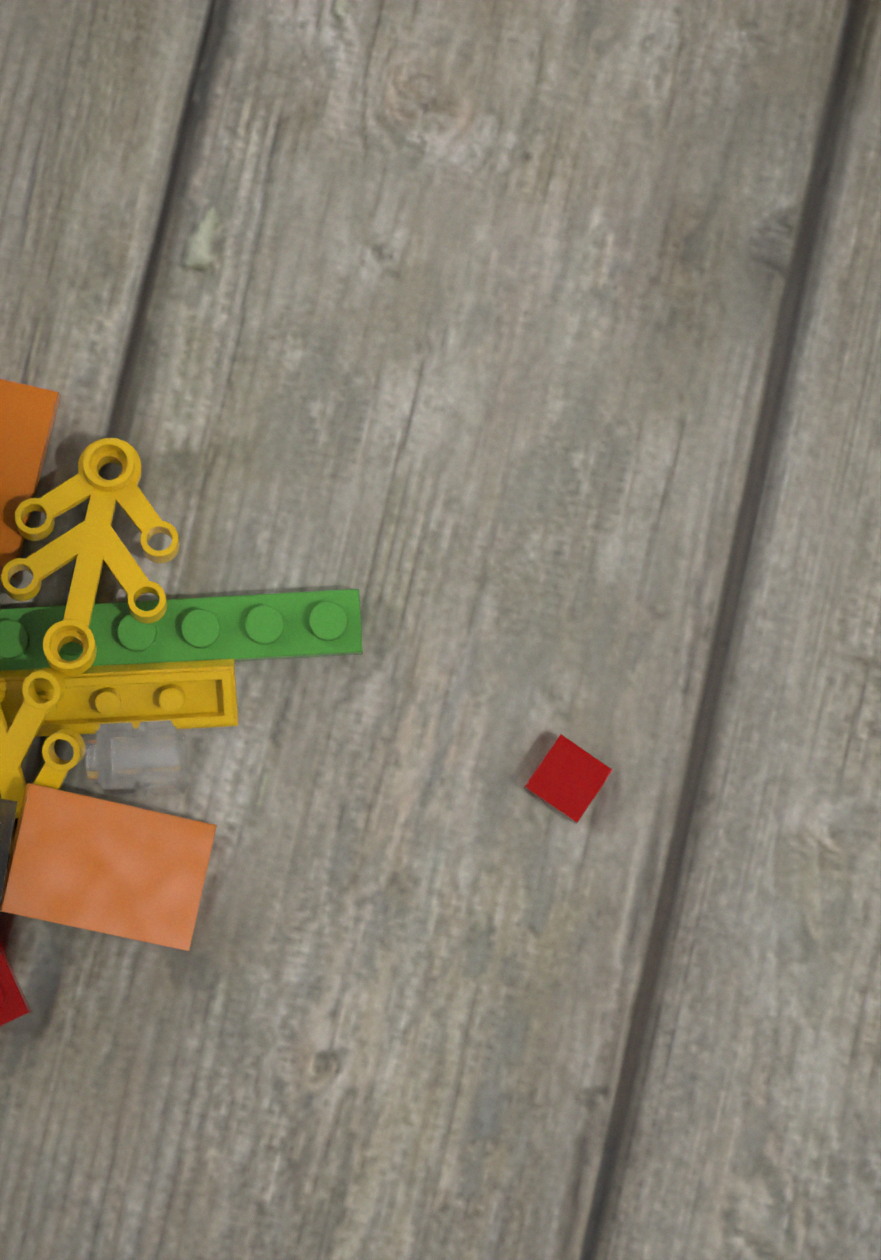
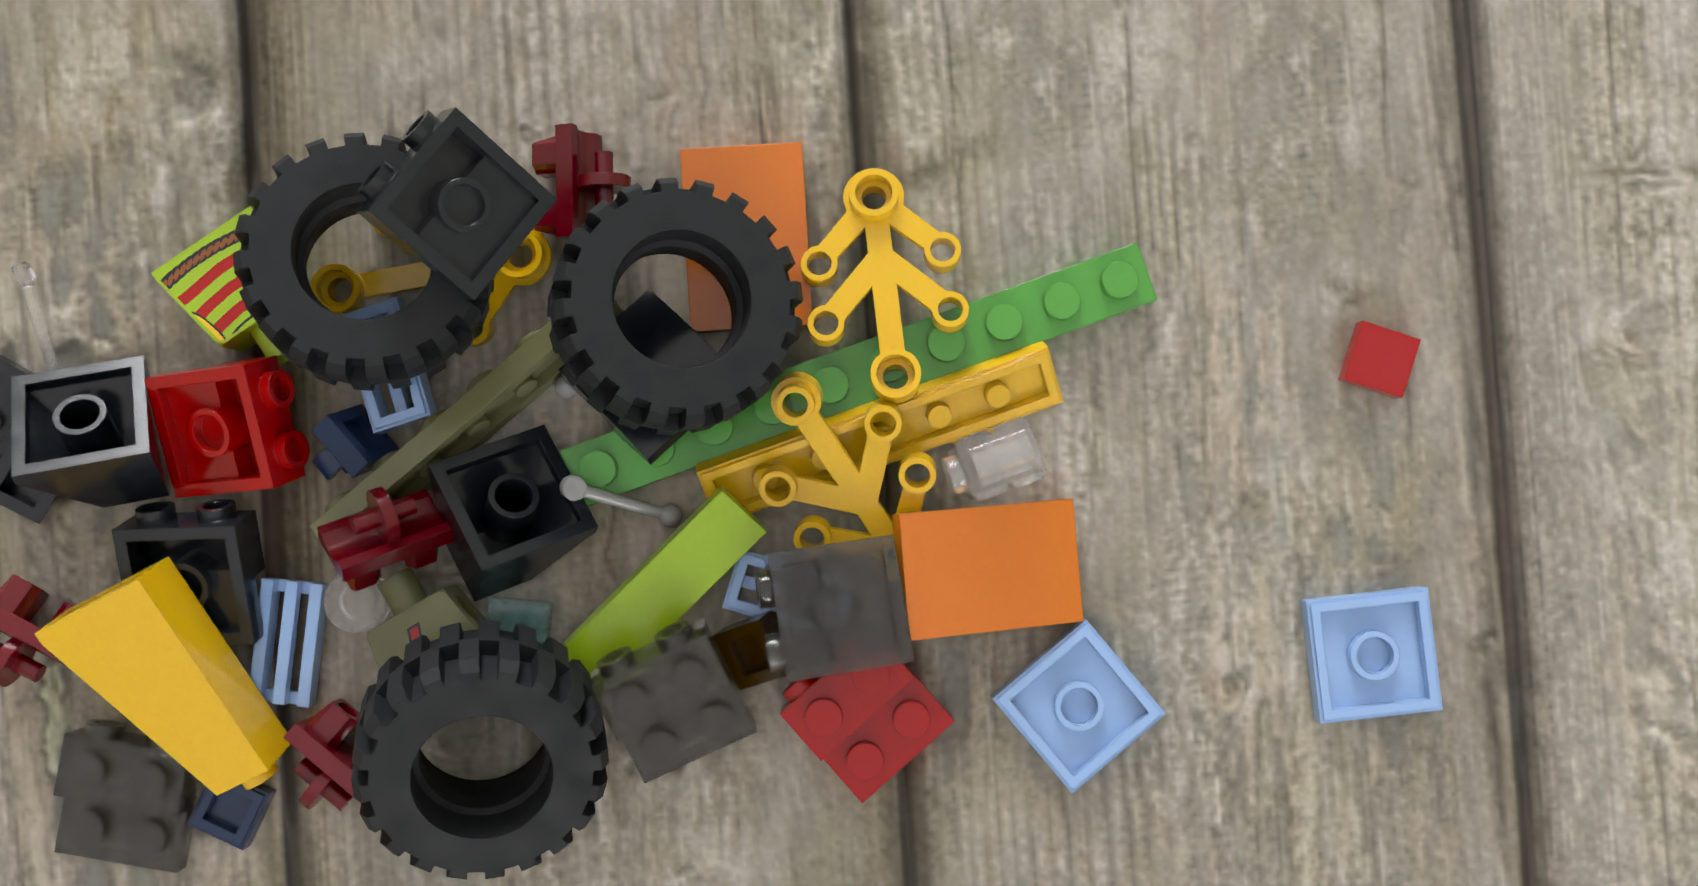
camera: 20 degrees left, 5 degrees up
none -> light blue tile [991,618,1166,793]
none -> light blue tile [1300,586,1443,724]

